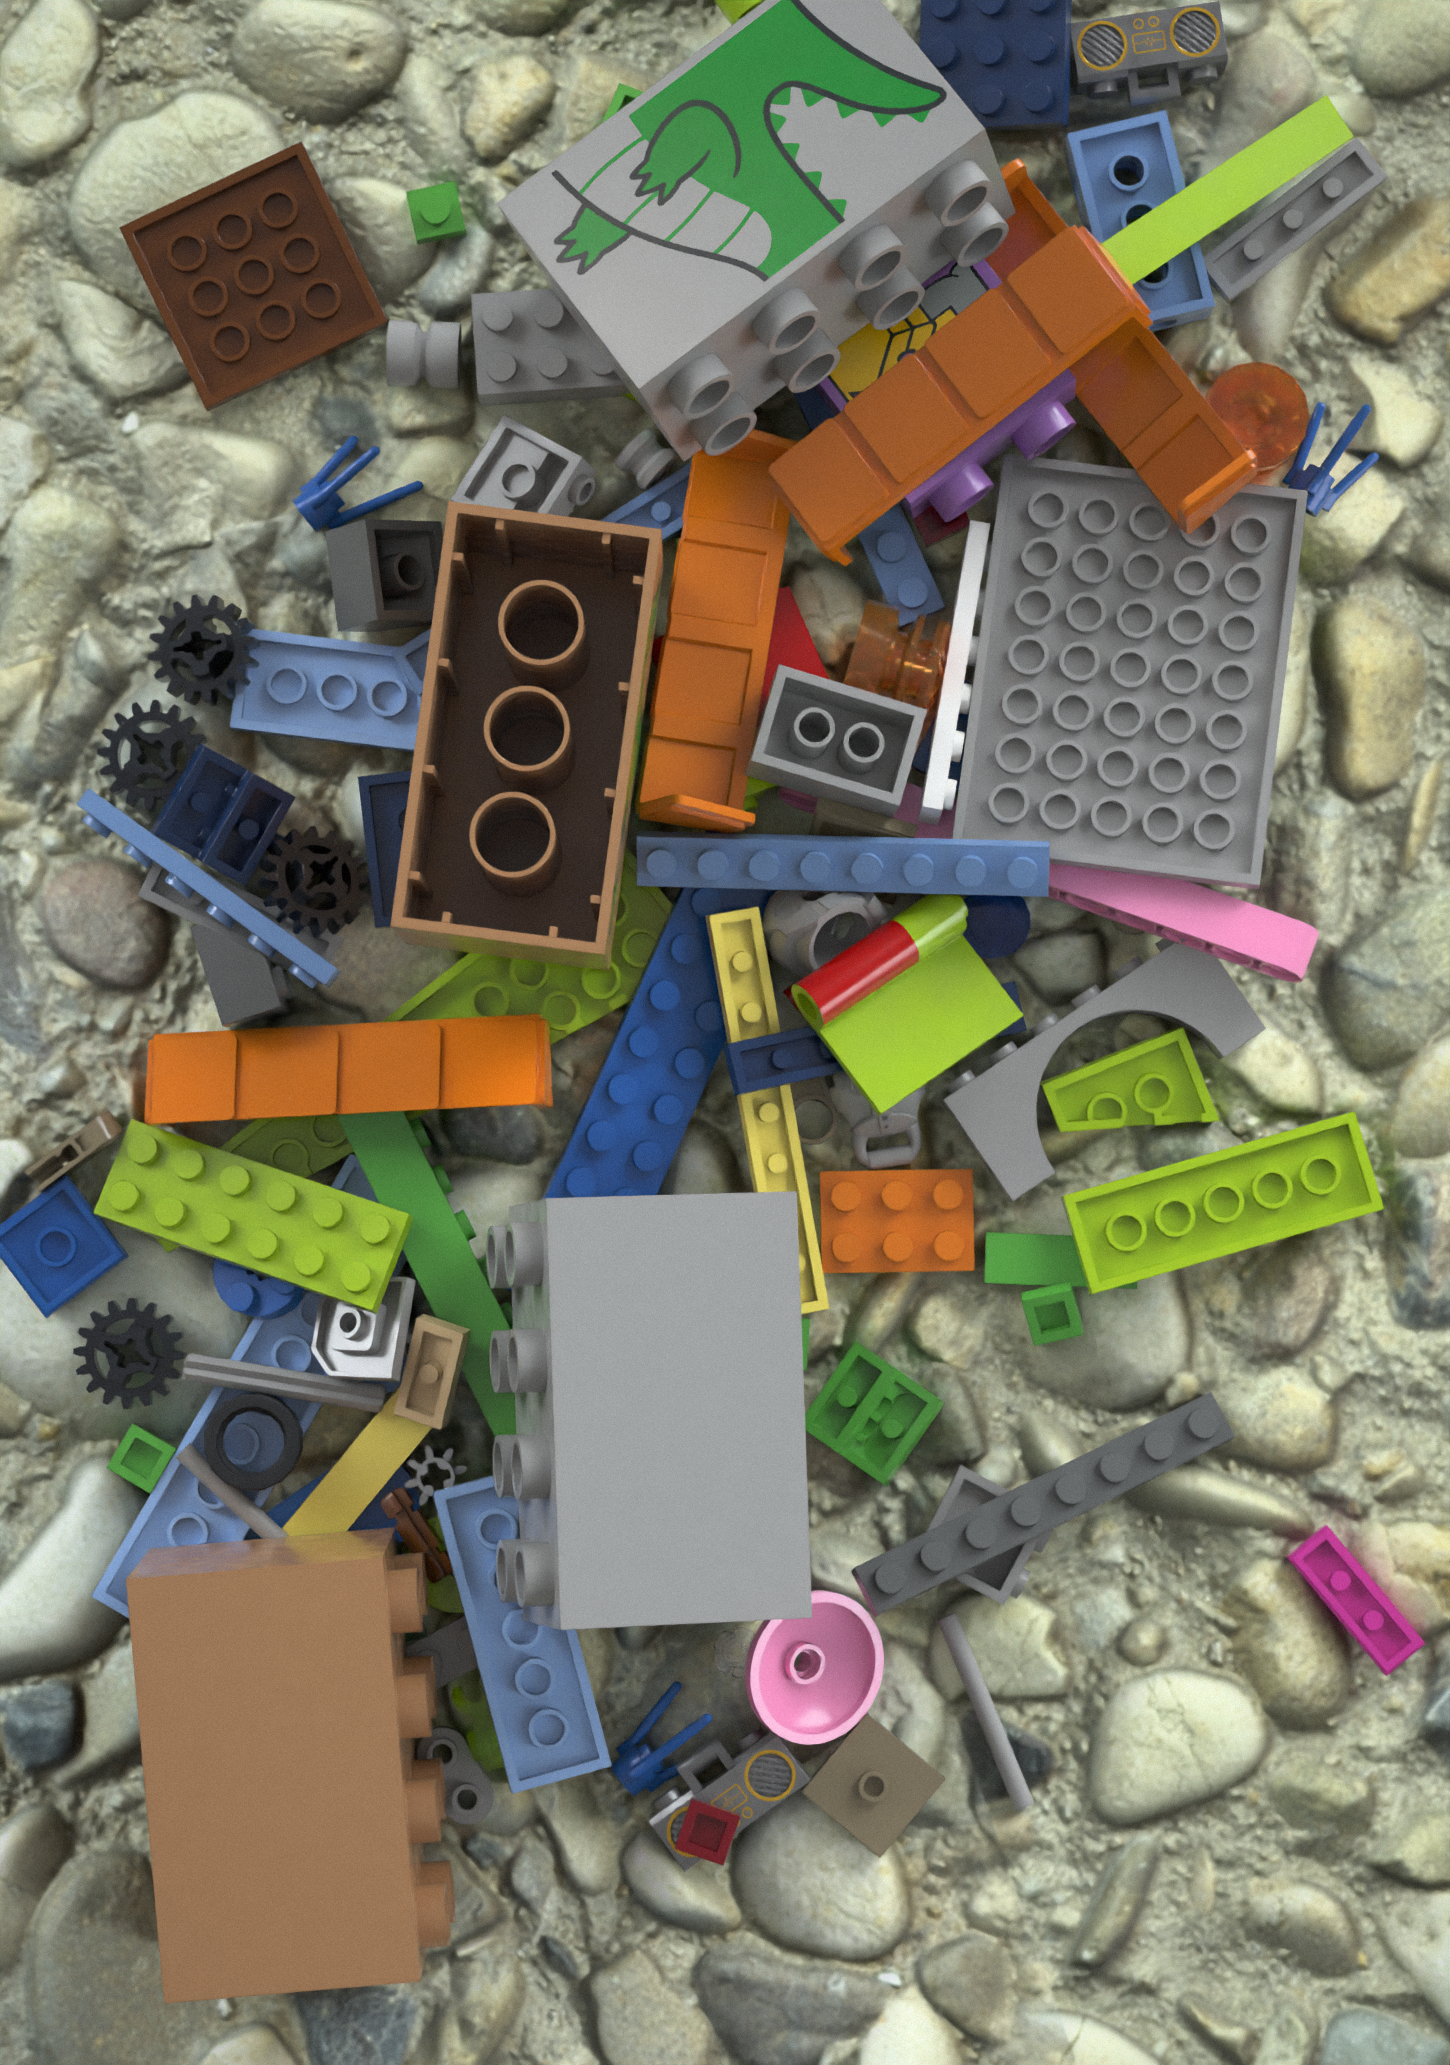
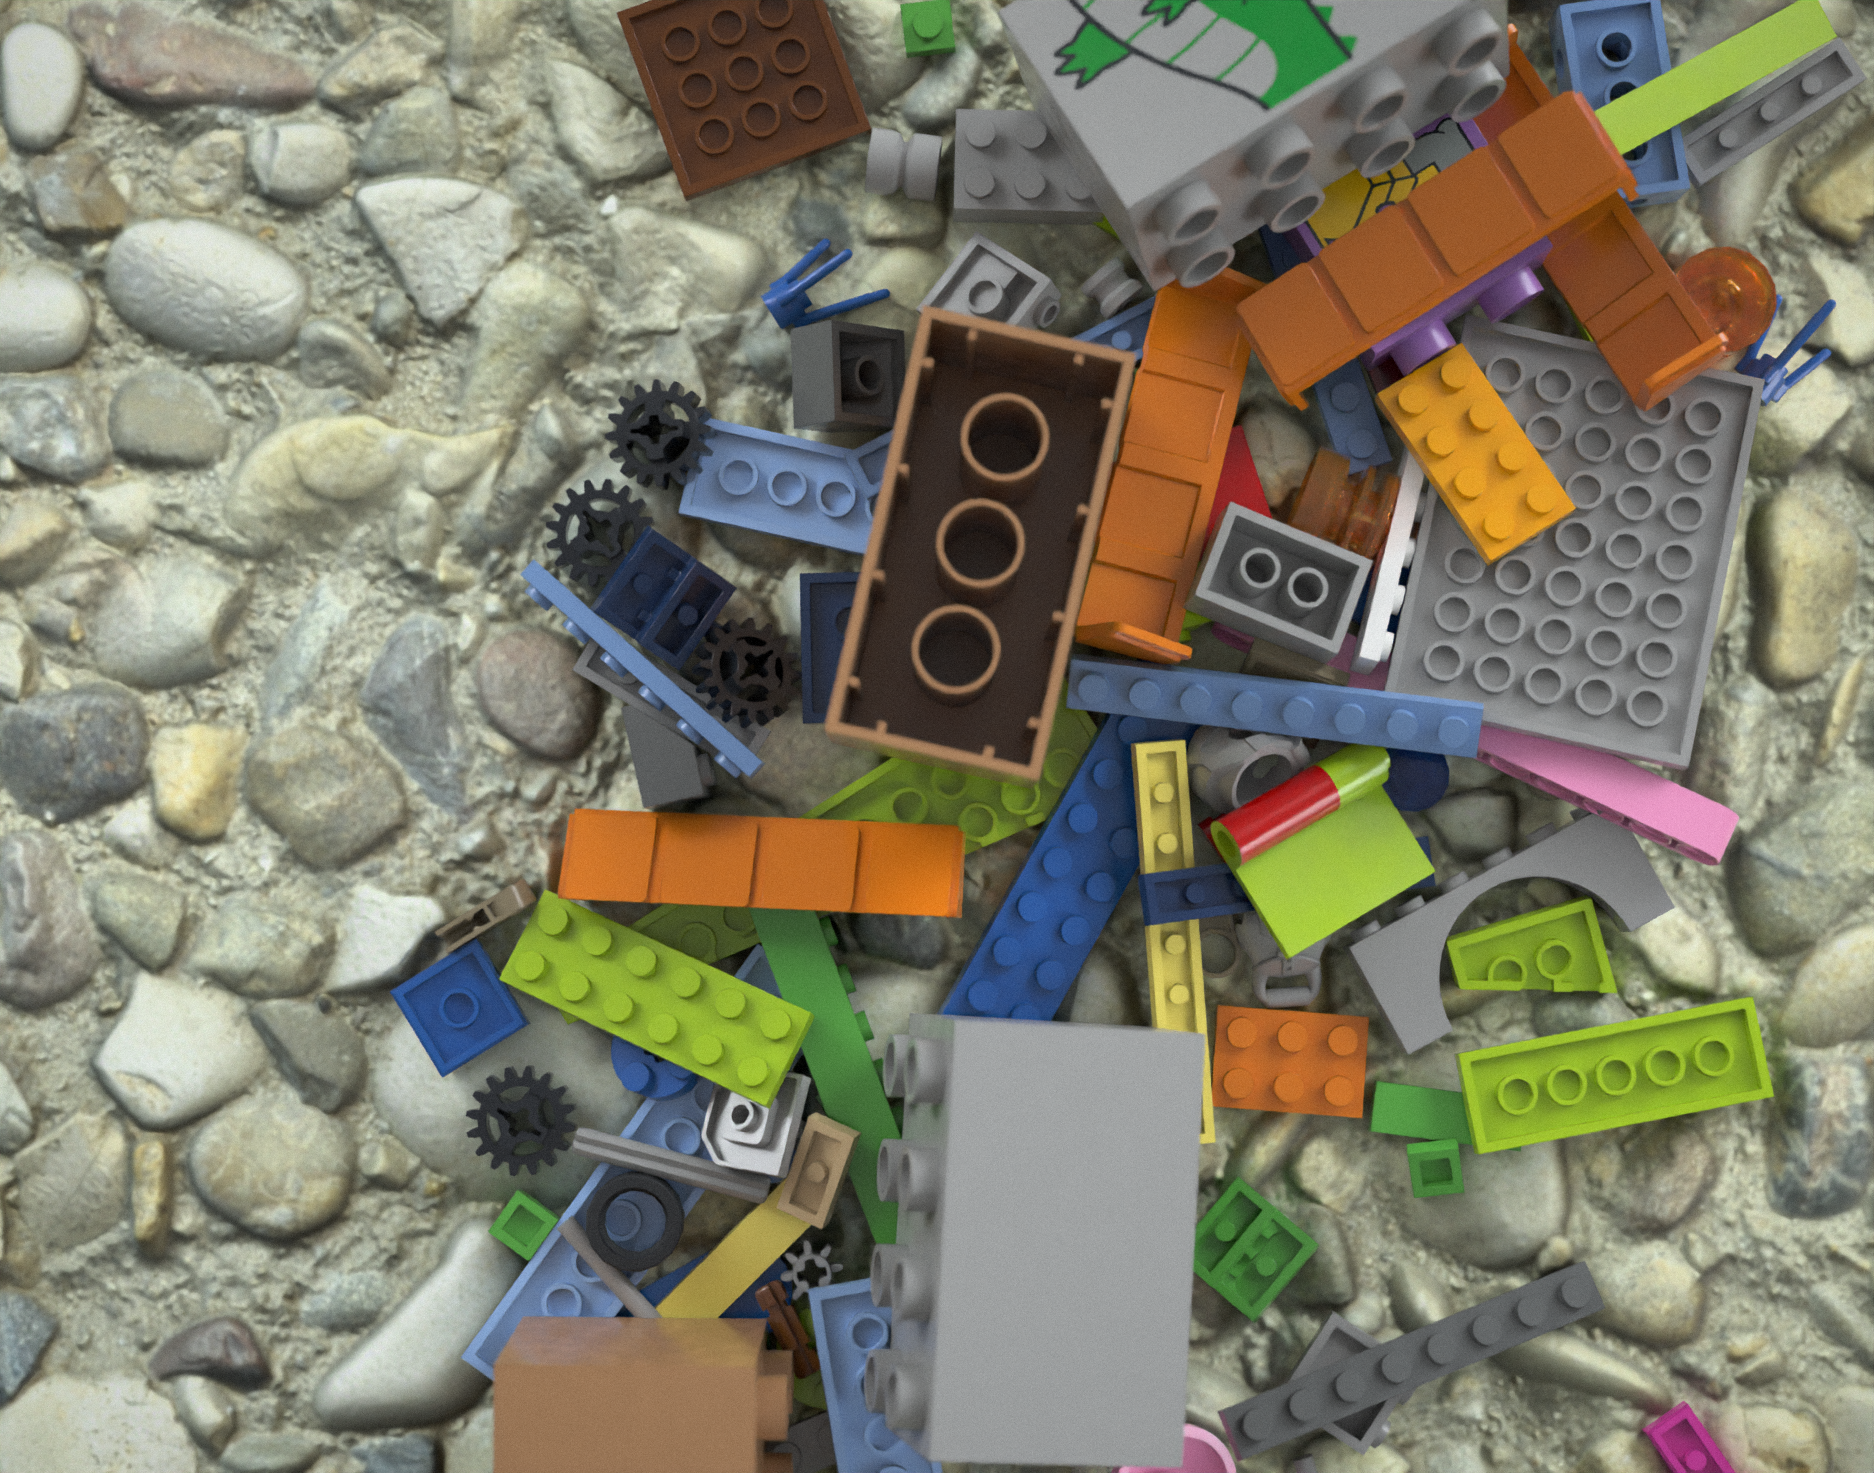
camera: 10 degrees right, 0 degrees up
none -> light orange plate [1375,342,1576,566]

